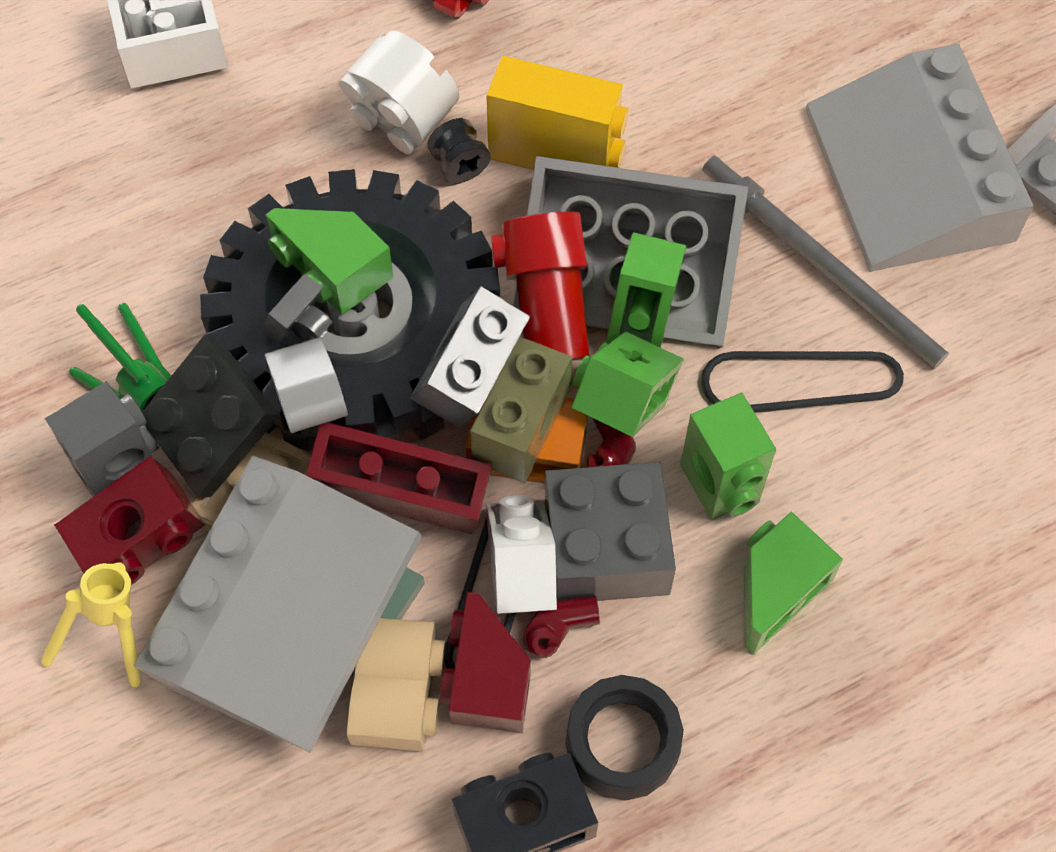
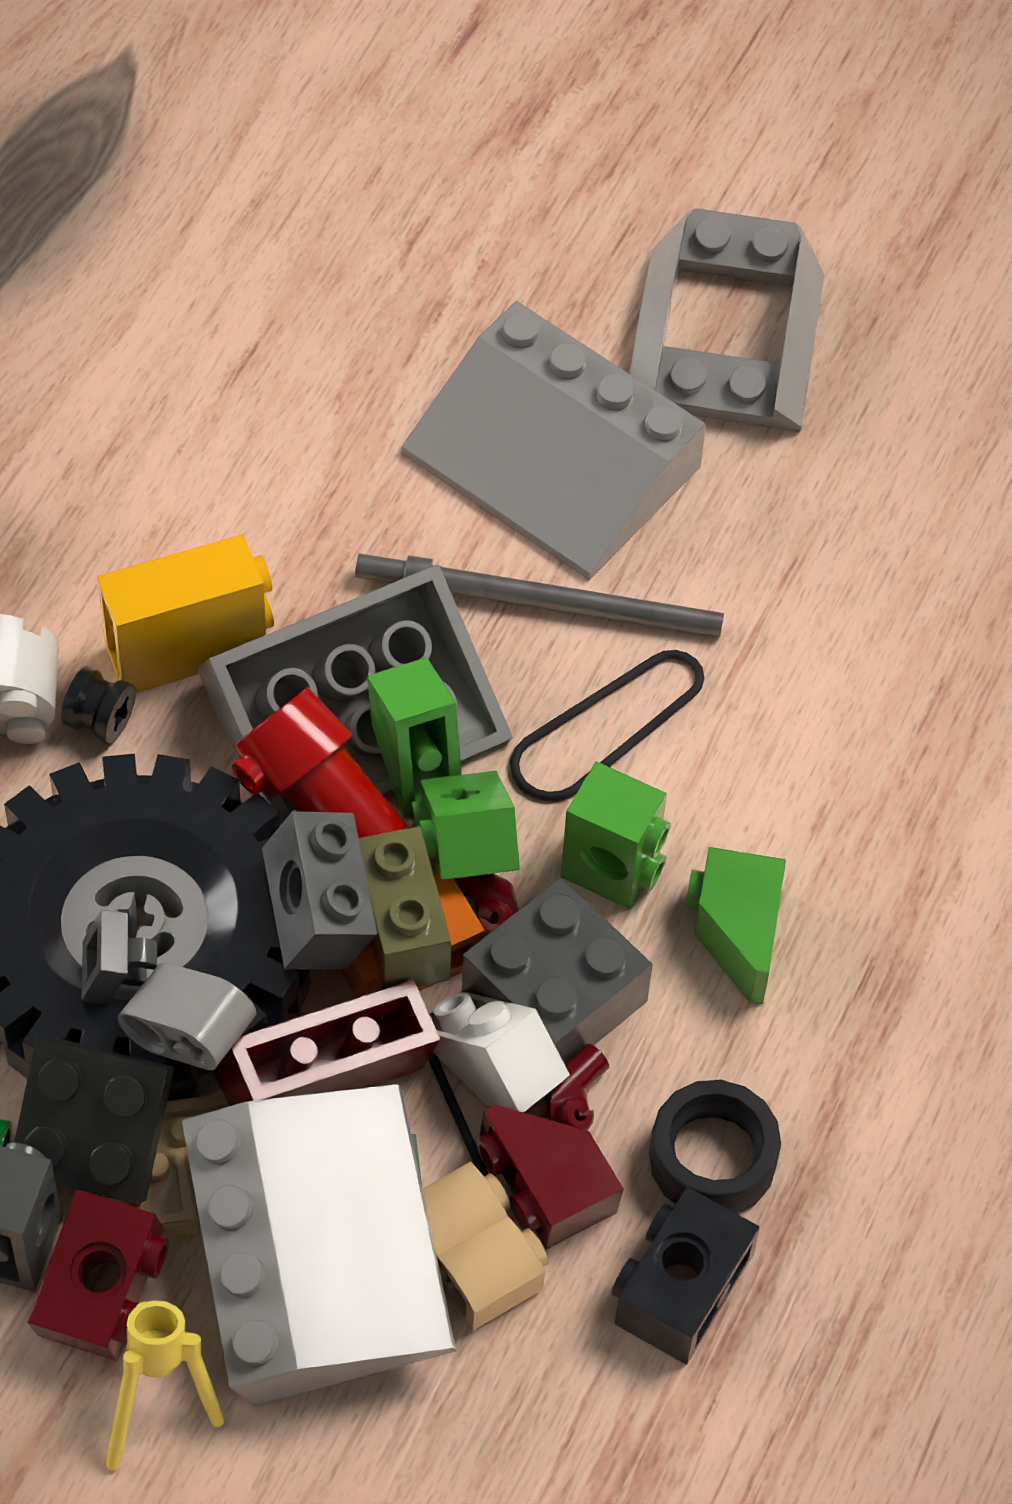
camera: 40 degrees left, 5 degrees down
bright green slope [266,208,393,315] -> none

